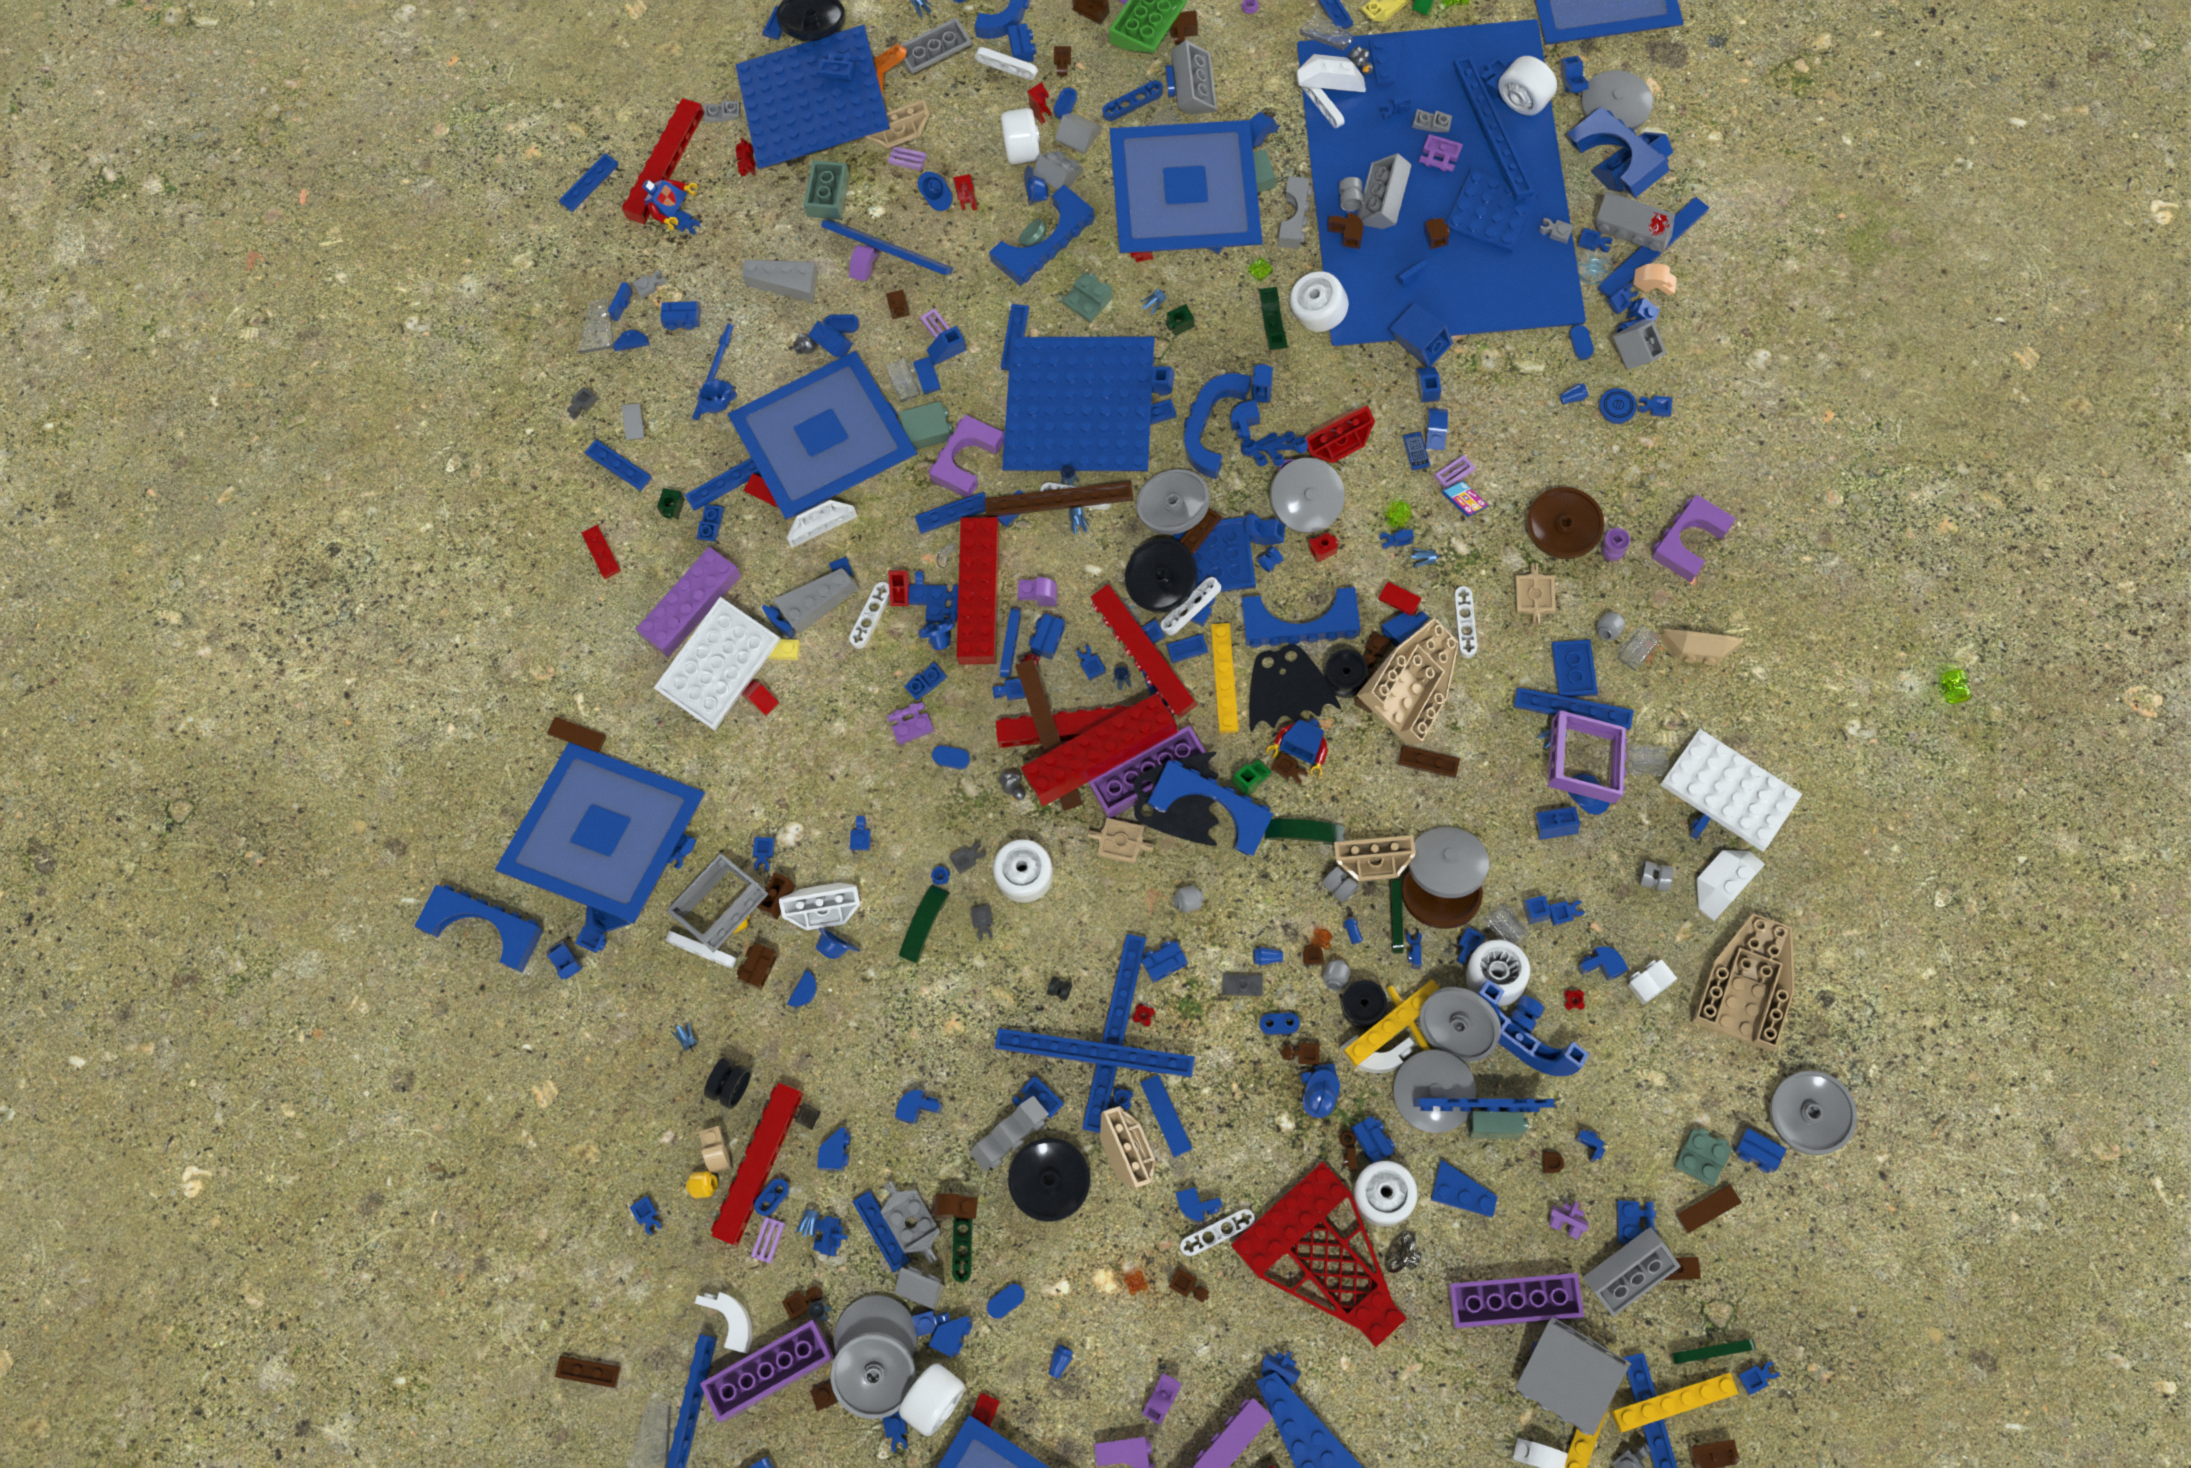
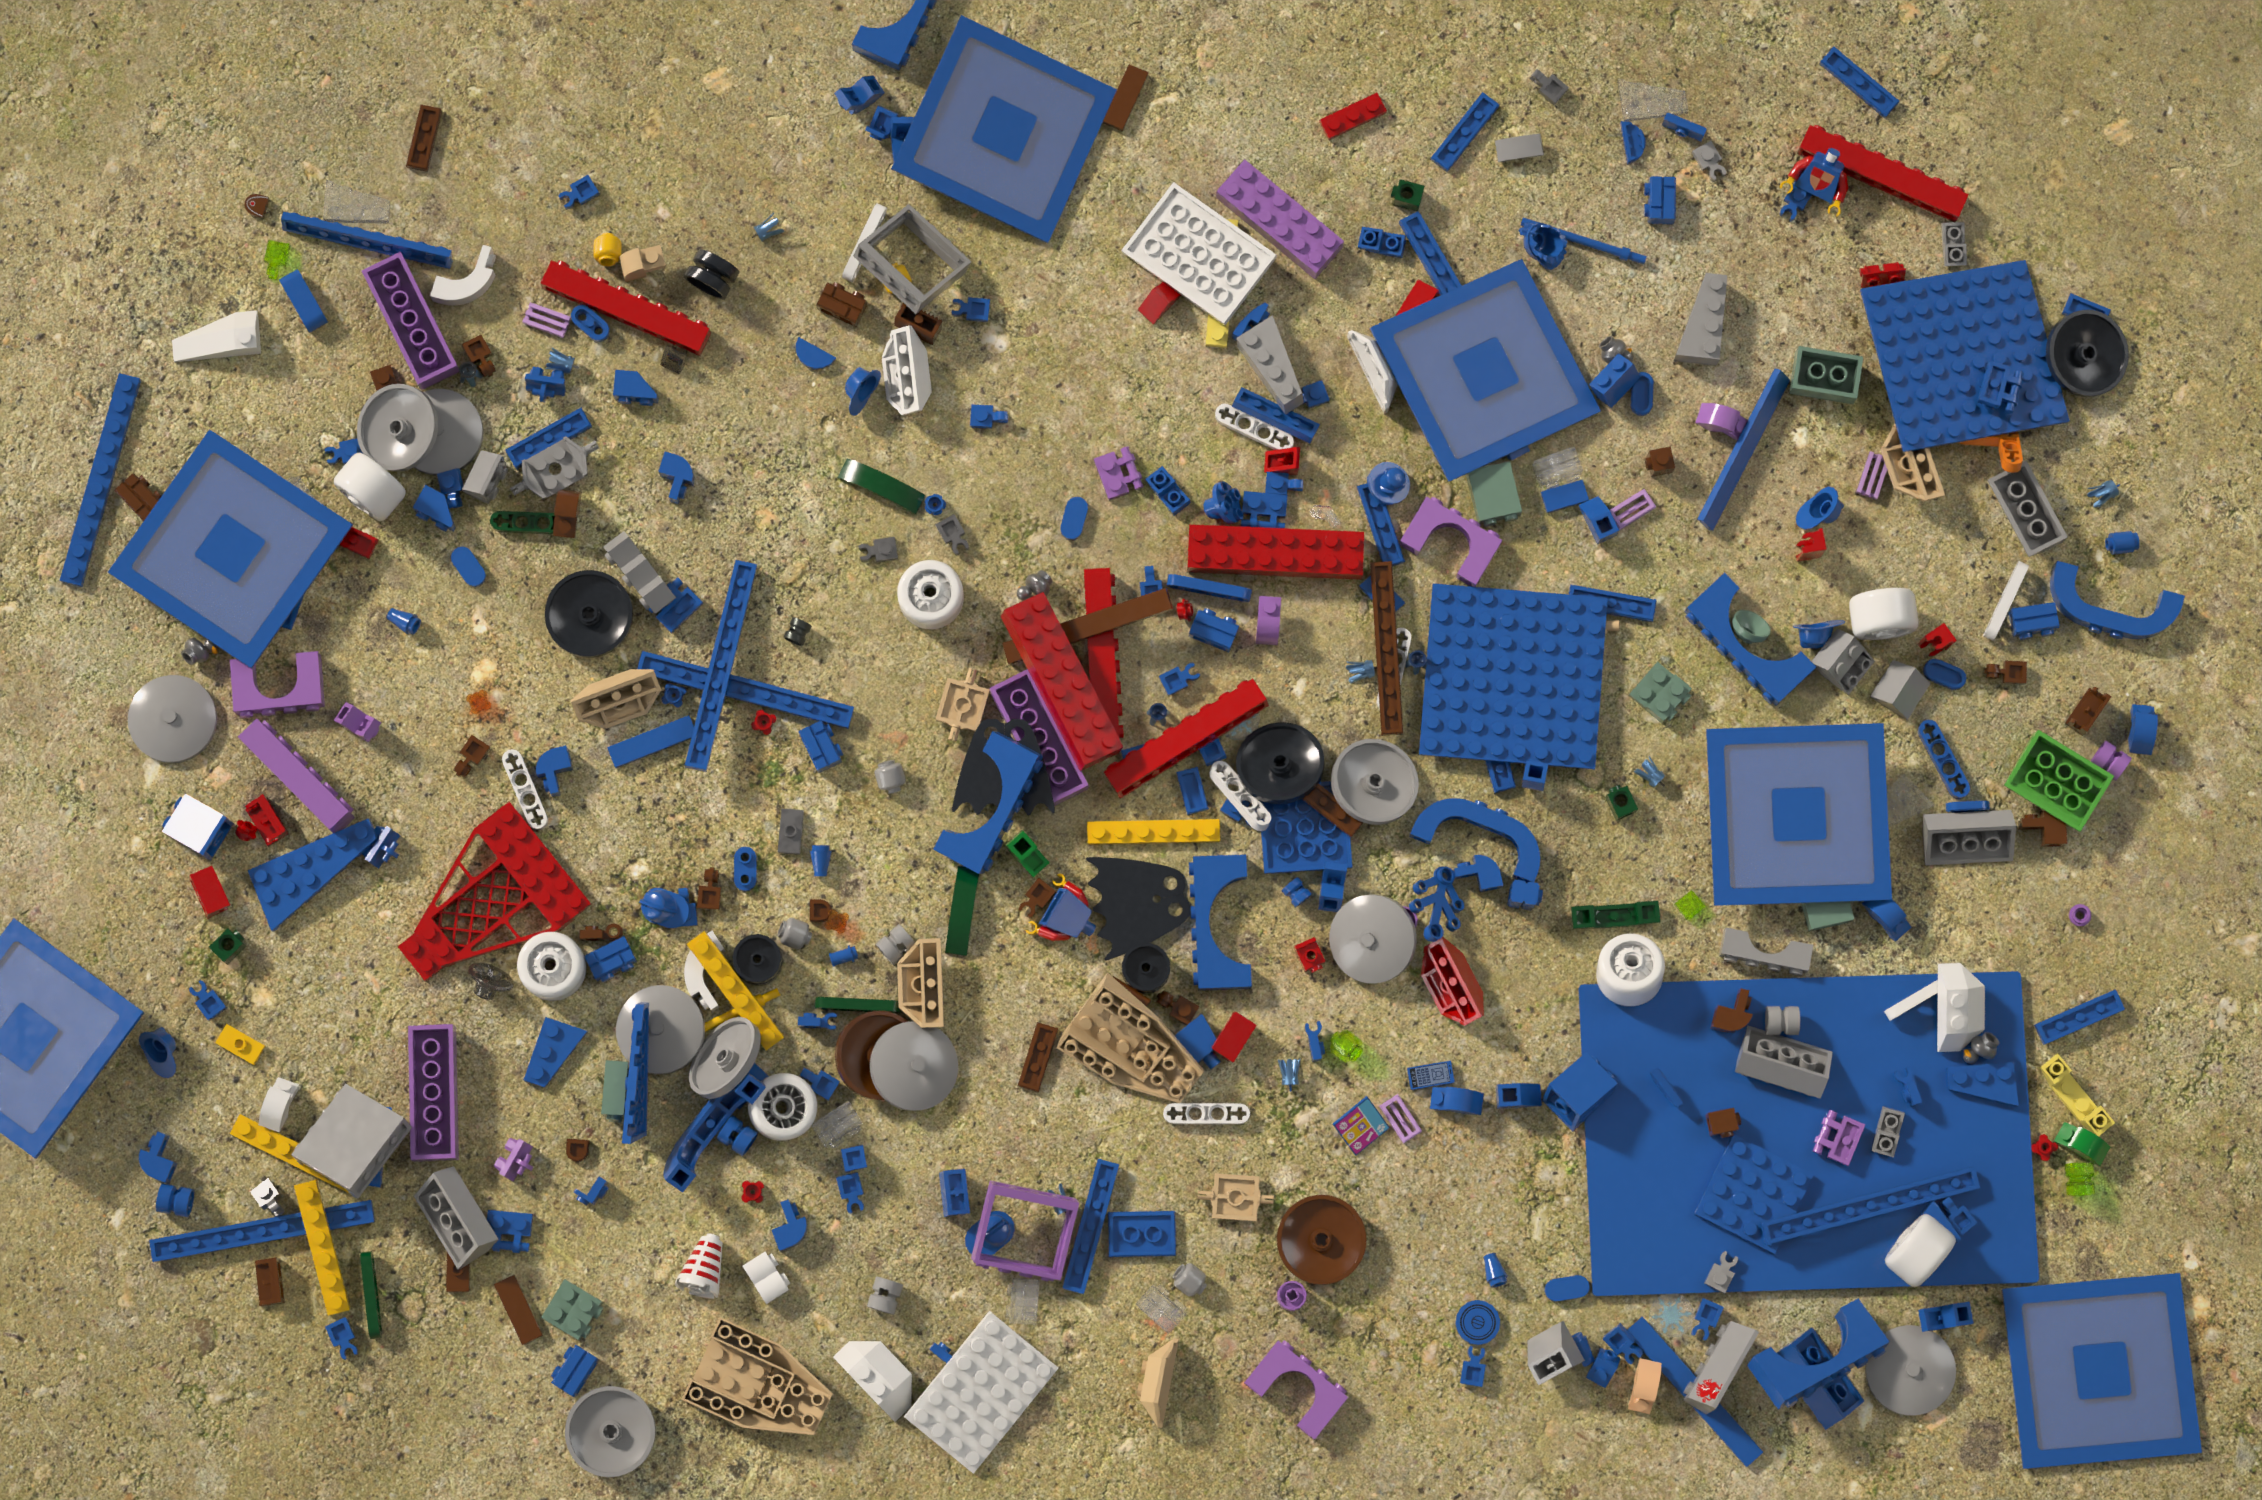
camera: 80 degrees right, 10 degrees up
blue plate [668,834,696,869] -> none
clear wing [1300,11,1353,50] -> none
none -> white cone [675,1233,723,1299]
none -> blue plate [1232,387,1320,443]
none -> blue plate [1367,462,1410,505]
none -> red plate [2031,1134,2058,1161]

